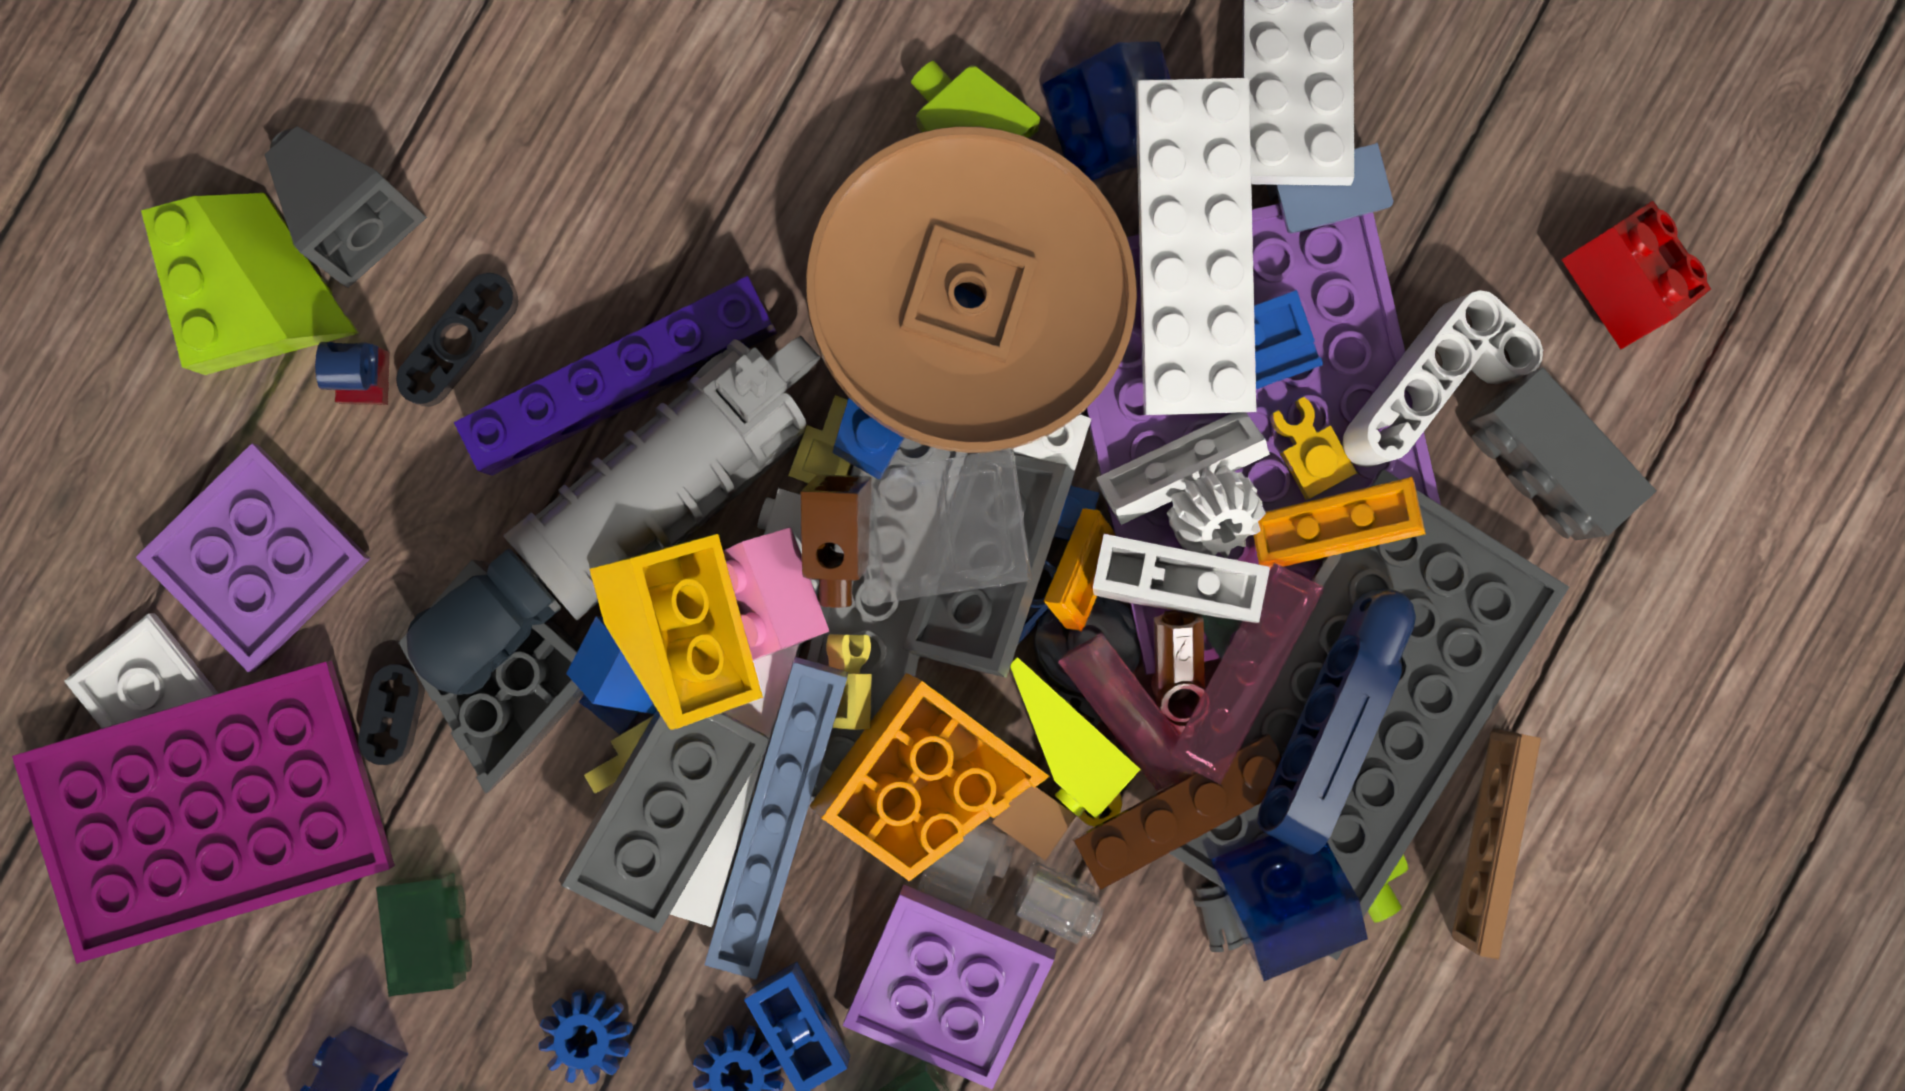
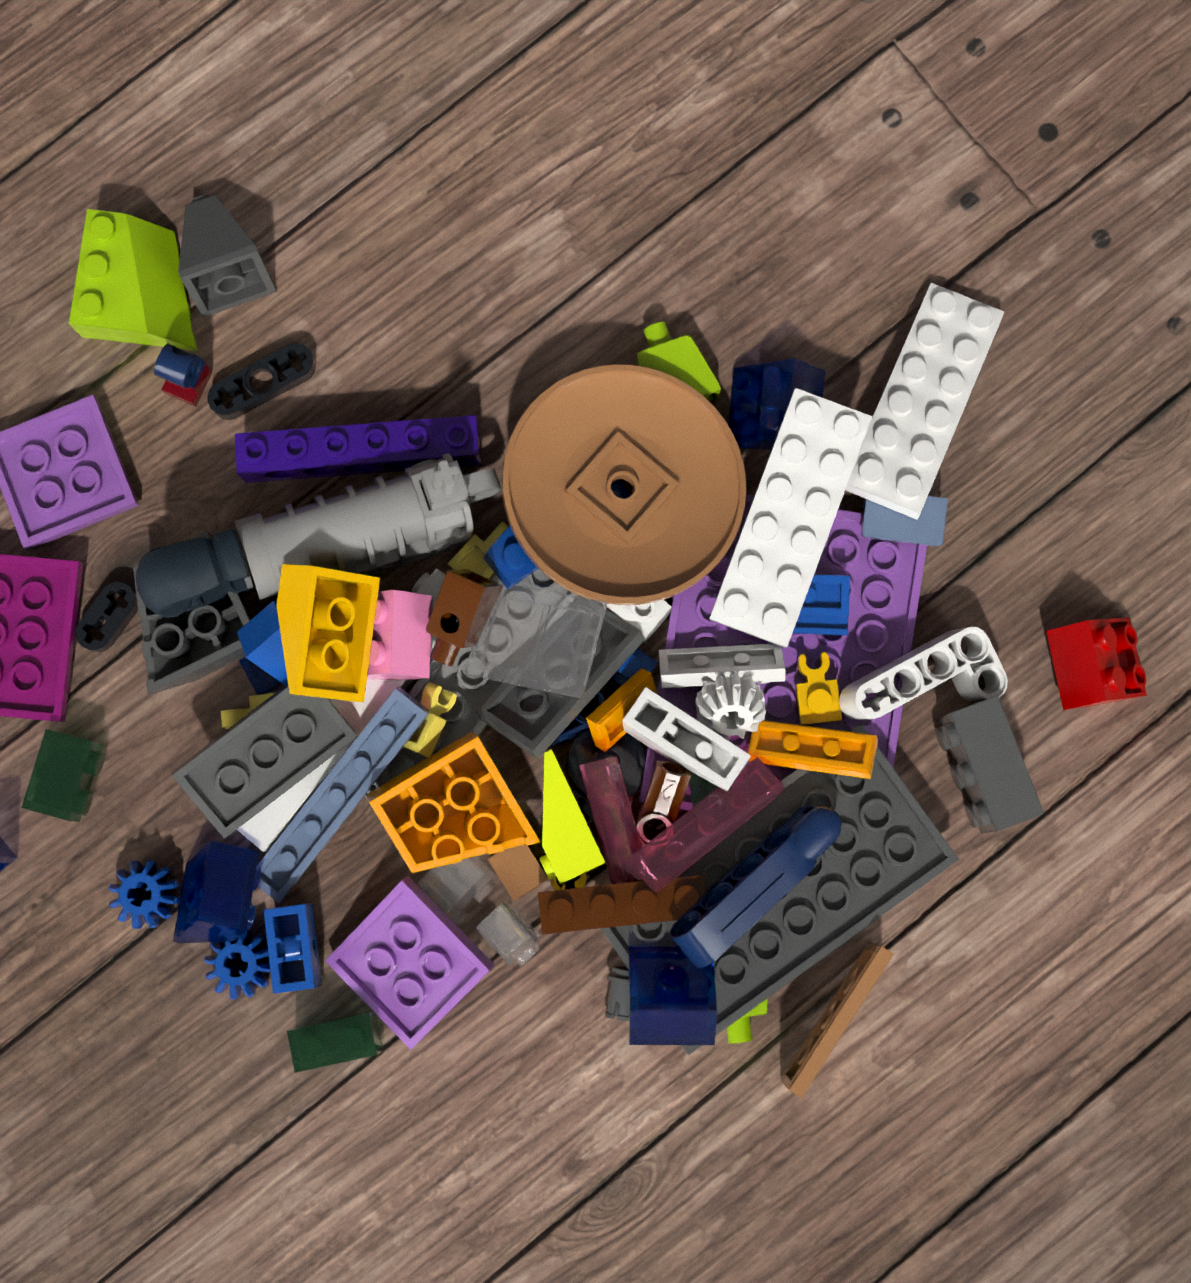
camera: 25 degrees right, 5 degrees down
none -> clear blue slope [173,841,261,943]

